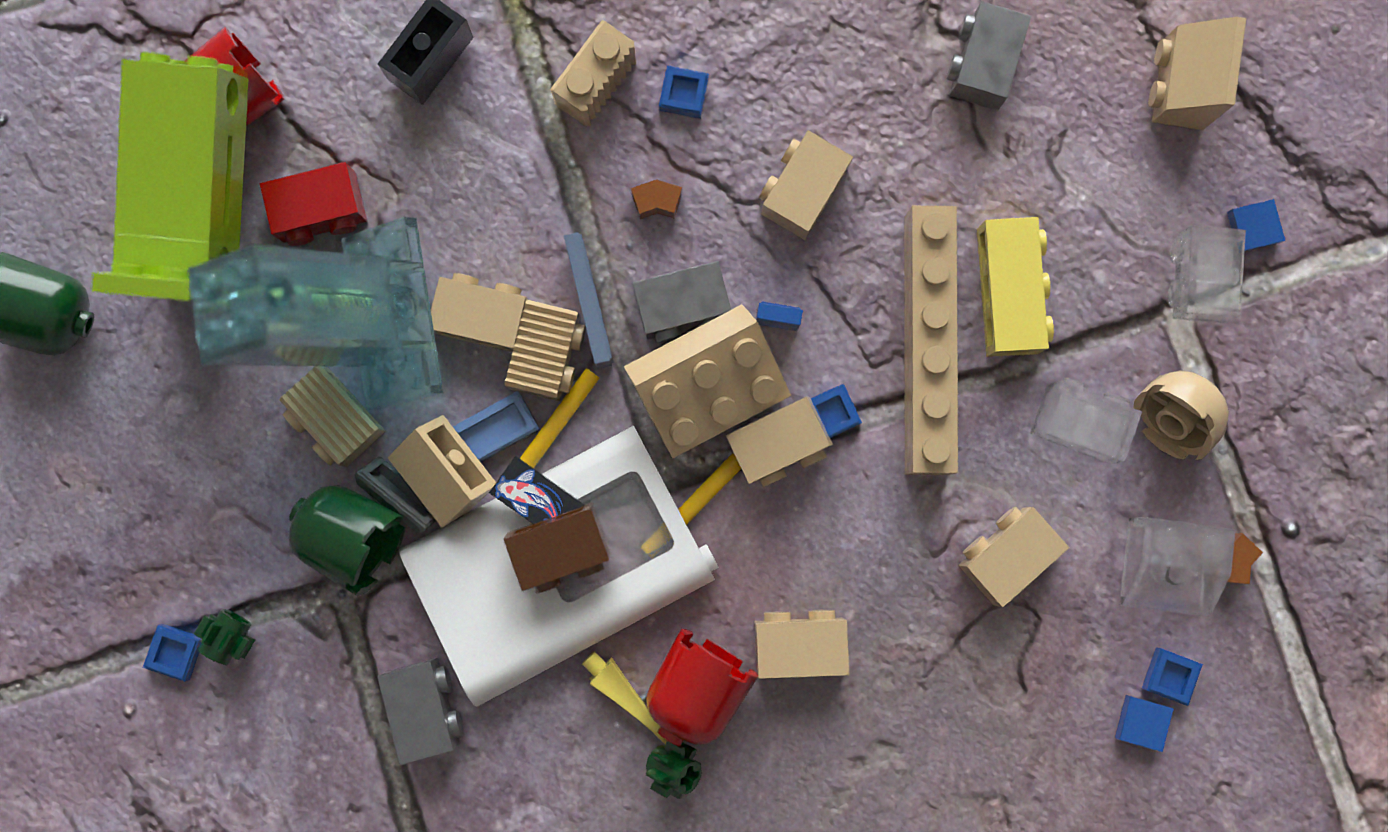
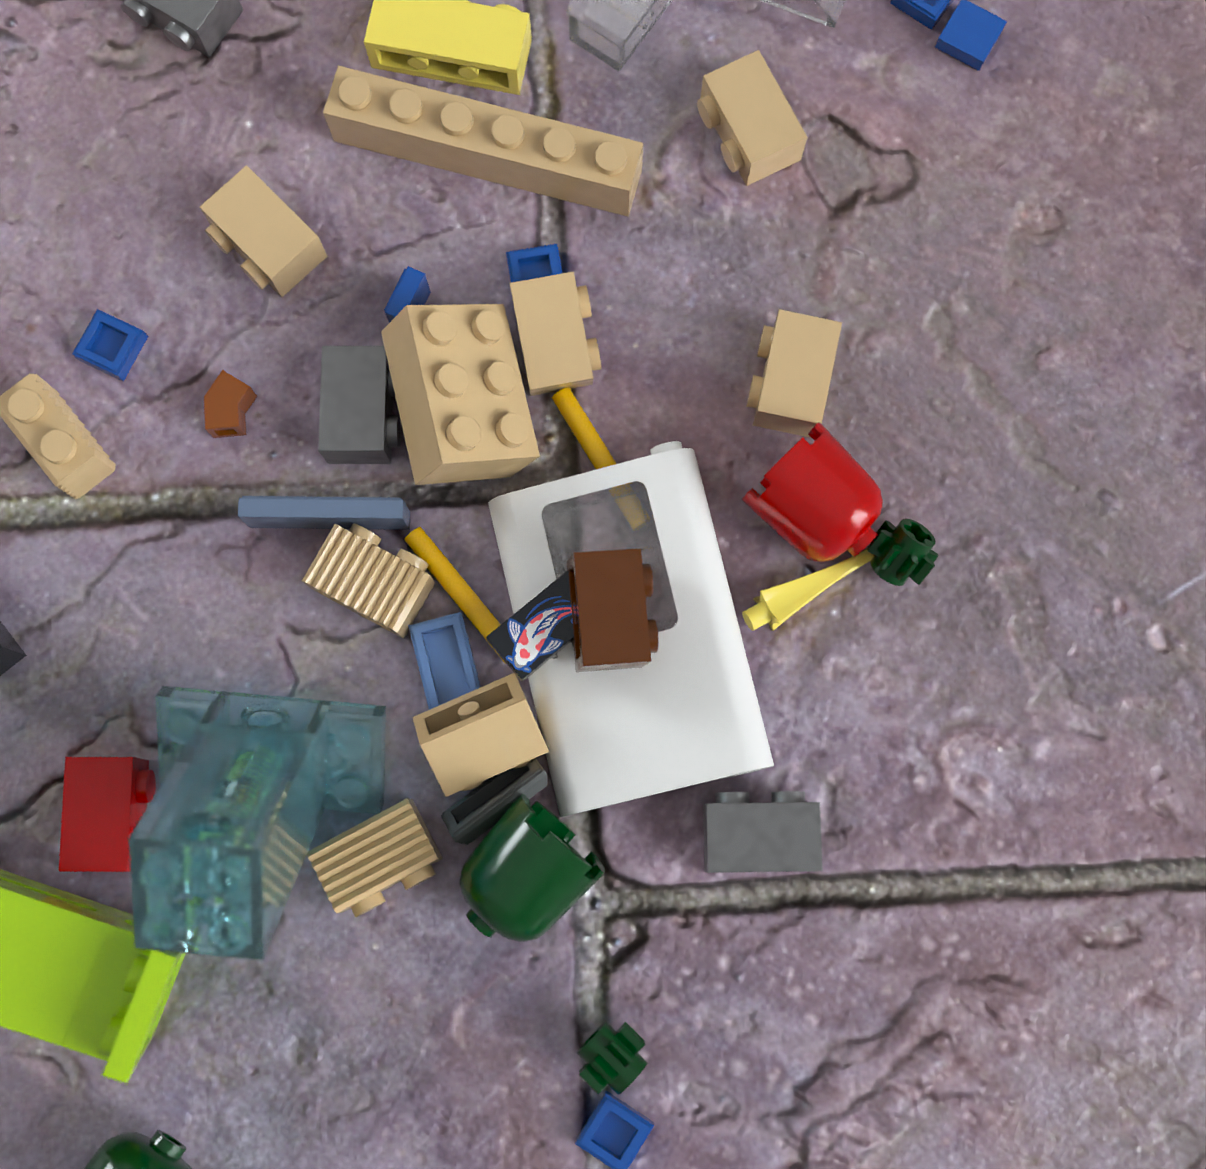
camera: 70 degrees left, 5 degrees down
tan brick [427,273,528,352] -> none

